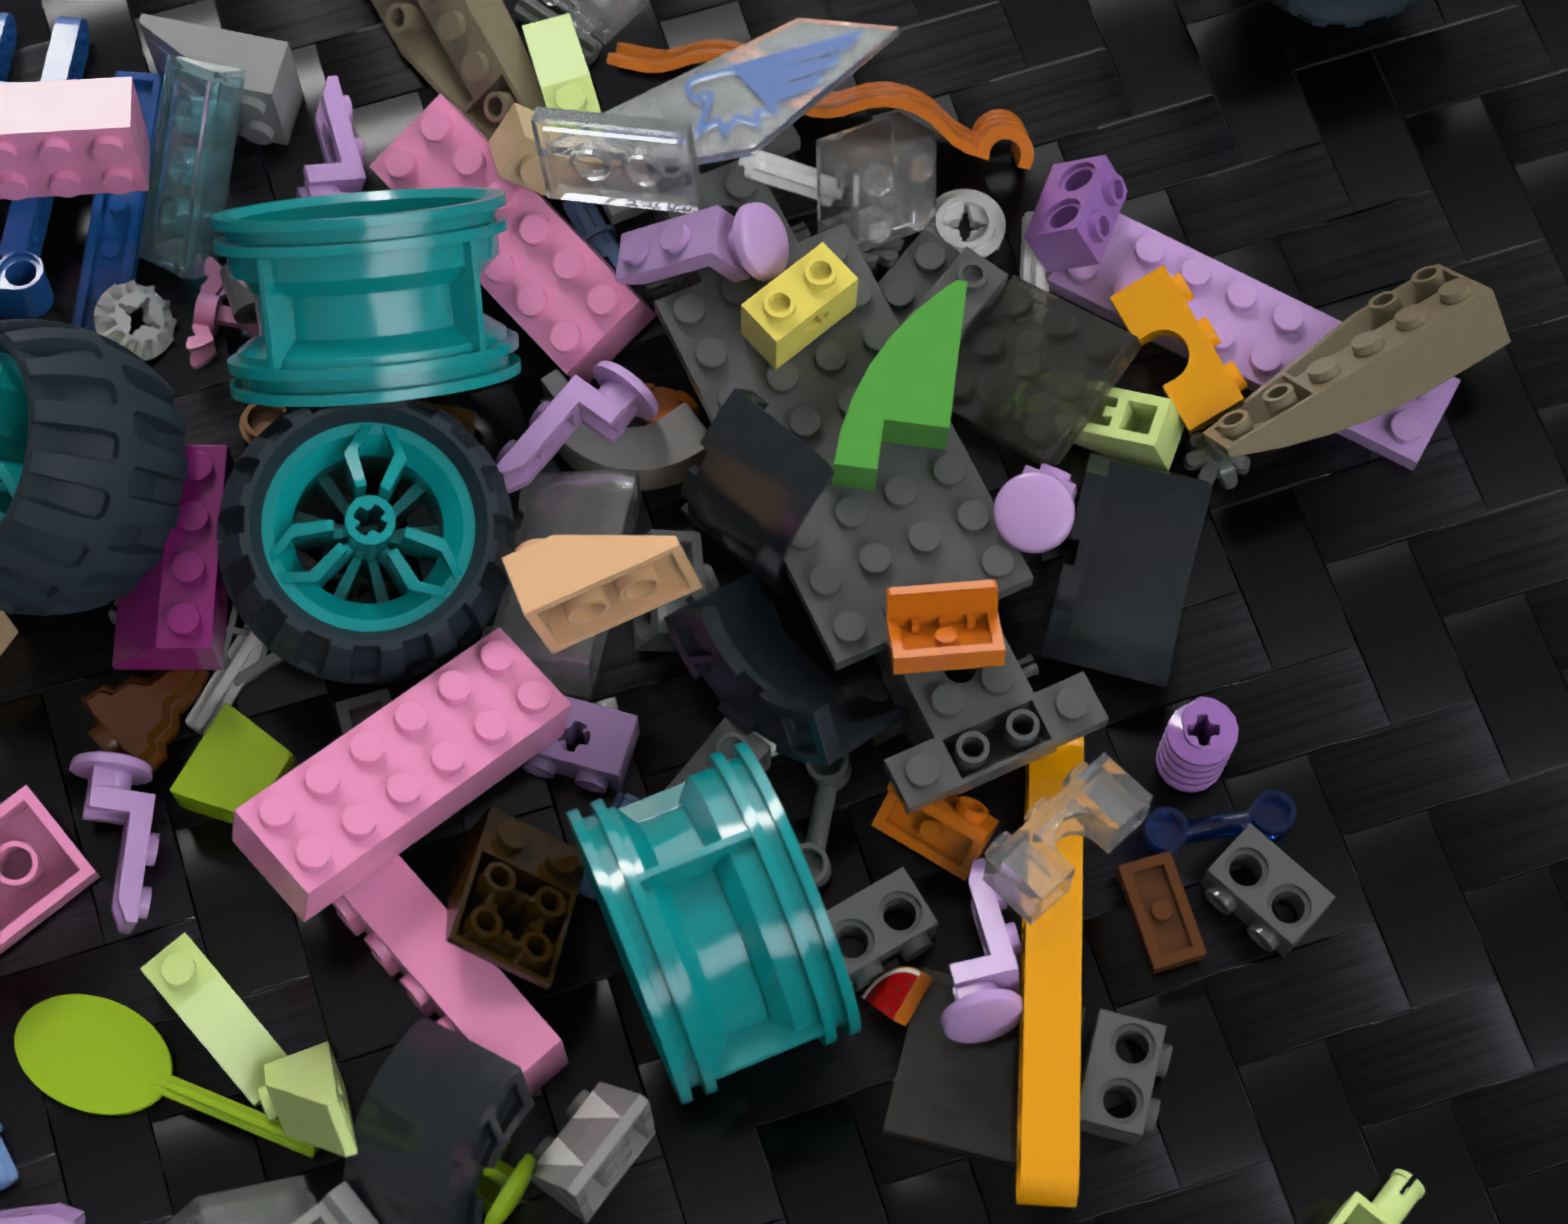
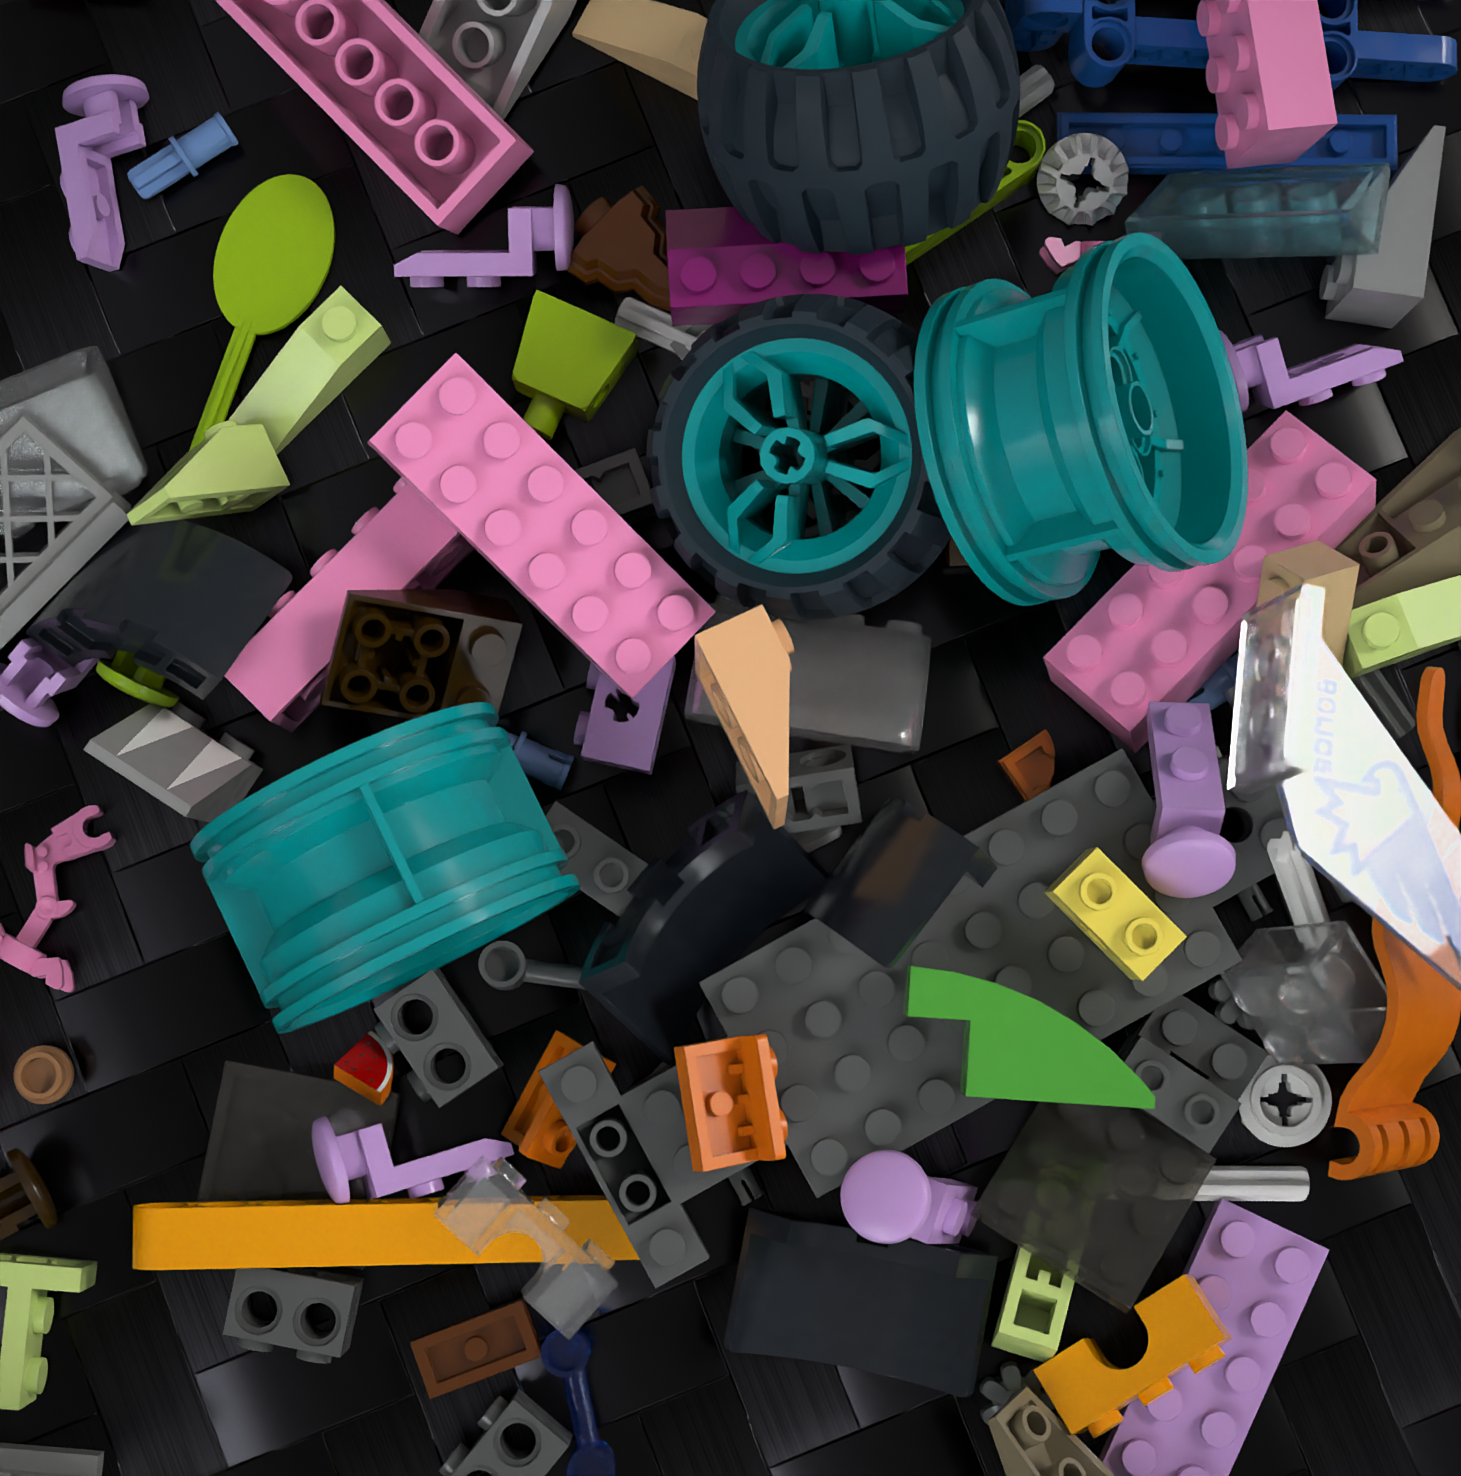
camera: 90 degrees right, 15 degrees up
lavender piece [495,360,659,494] -> none
light grey arch [539,368,708,491] -> none
medium lavender brick [1024,155,1128,272] -> none
medium lavender piece [1155,697,1239,793] -> none

